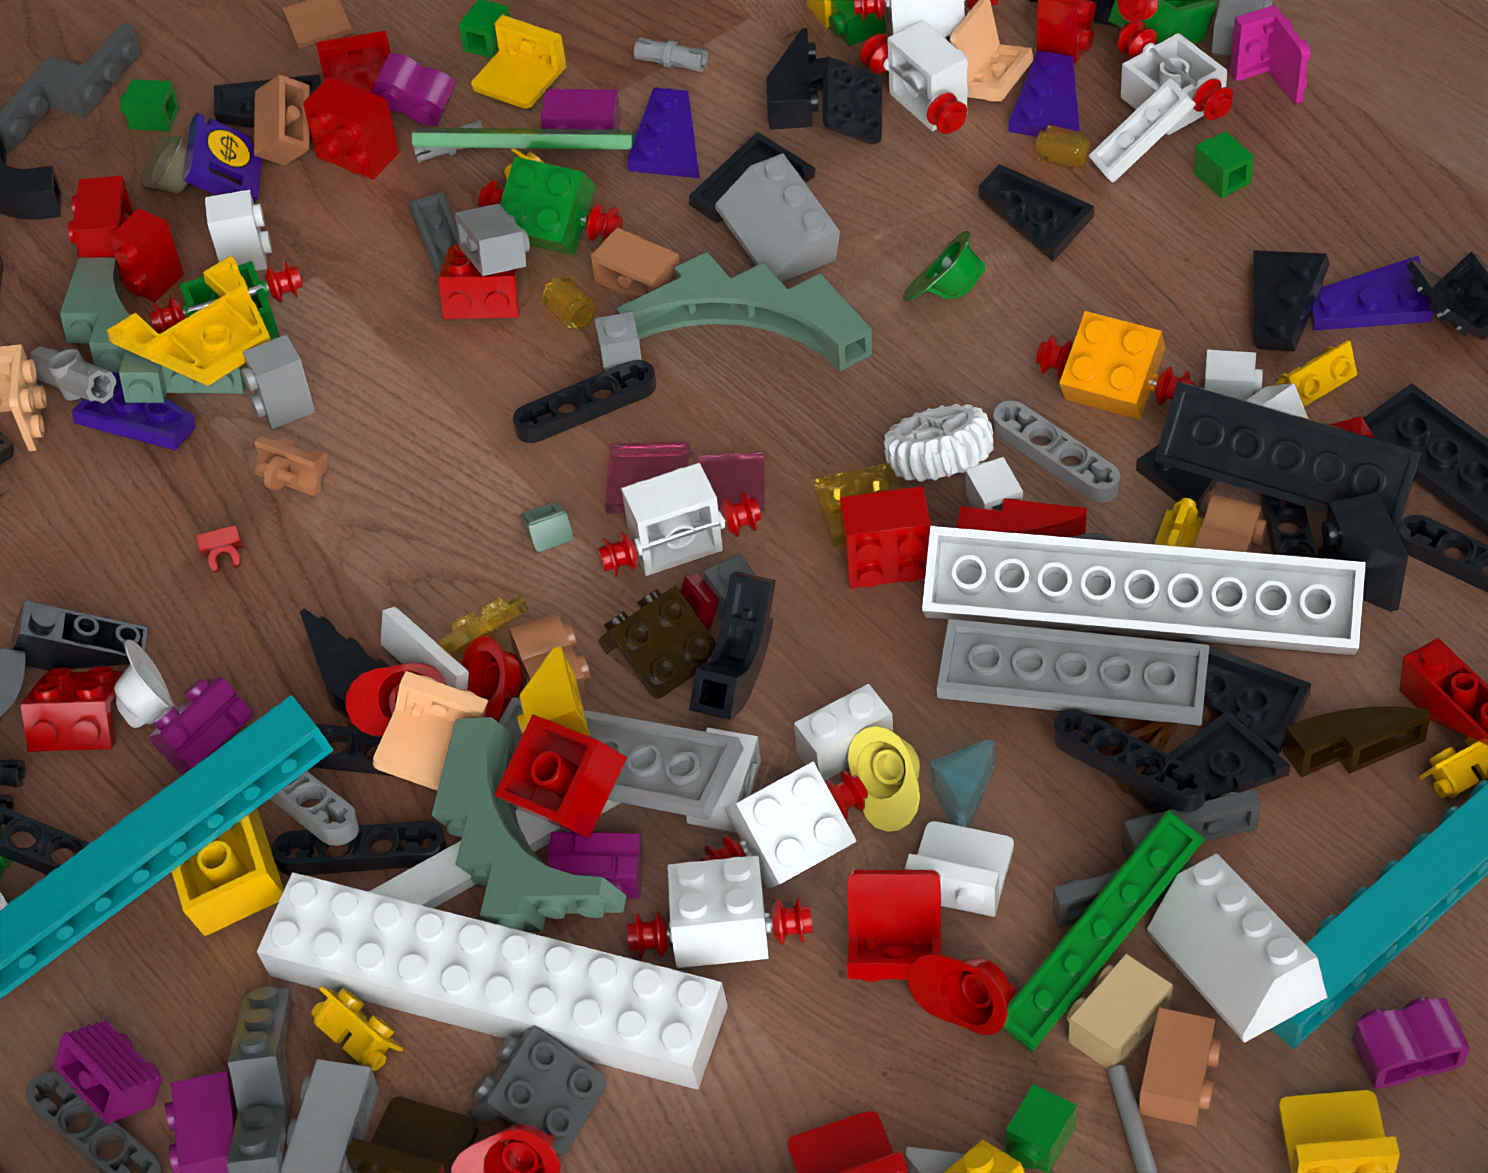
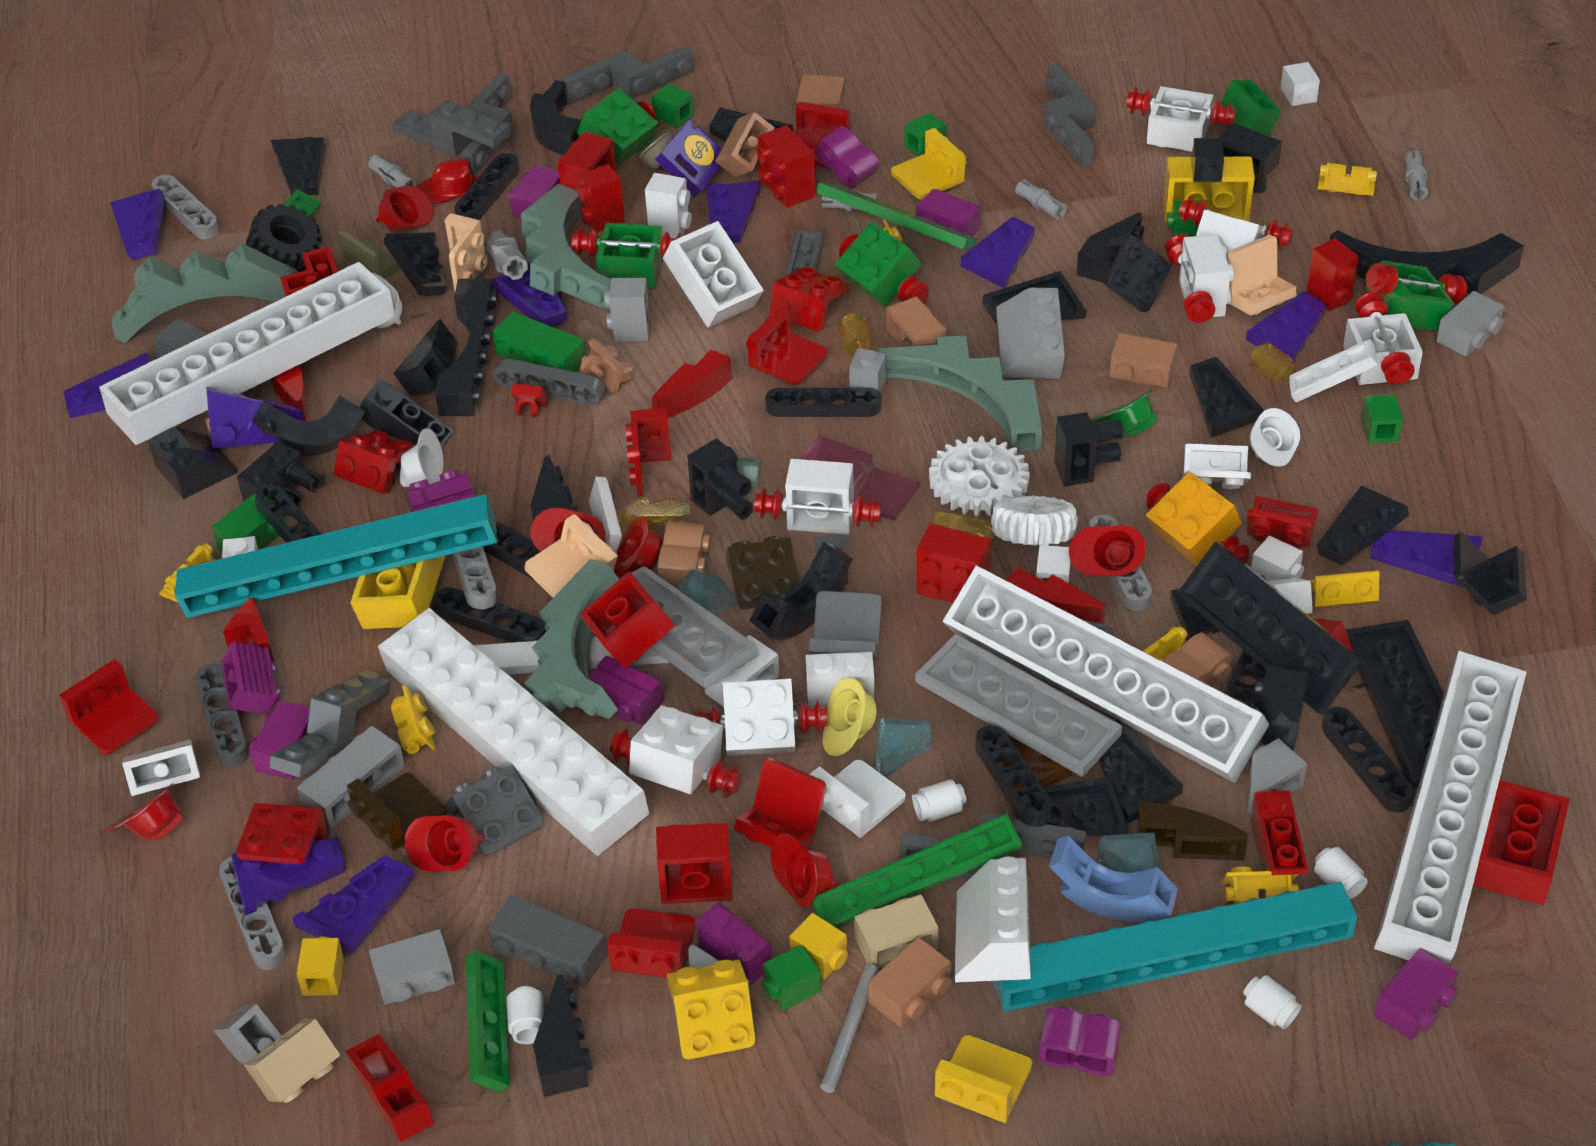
camera: 25 degrees right, 5 degrees down
yellow wing [107,256,271,386] -> none
light grey brick [455,204,530,276] -> none
yellow slope [517,646,590,736] -> none
dark red tile [680,573,720,631] -> none
dark pink bracket [1229,5,1311,105] -> none
none -> red slope [223,598,274,661]
none -> black slope [393,319,457,396]
none -> black arch [435,279,499,416]
none -> green brick [492,312,586,372]
none -> dark grey beam [493,358,605,405]
none -> magenta brick [509,165,560,218]
none -> green brick [577,88,658,168]
none -> red bracket [625,408,671,495]
none -> red slope [651,349,732,418]
none -> red brick [656,822,733,904]
none -> white brick [663,221,764,328]
none -> clear light blue slope [676,569,737,614]
none -> black brick [687,438,753,520]
none -> magenta brick [696,903,772,986]
none -> dark purple wing [706,181,761,244]
none -> red bracket [746,306,828,385]
none -> yellow brick [789,913,848,980]
none -> dark grey bracket [809,591,882,660]
none -> white brick [912,779,966,822]
none -> white gear [929,436,1030,516]
none -> medium blue arch [1049,835,1178,922]
none -> black brick [1054,412,1123,487]
none -> red piece [1068,525,1146,576]
none -> clear light blue slope [1097,833,1161,873]
none -> nougat brick [1109,333,1178,389]
none -> white bracket [1183,444,1251,489]
none -> red bracket [1247,496,1319,549]
none -> light grey slope [1247,738,1307,817]
none -> white piece [1249,408,1300,467]

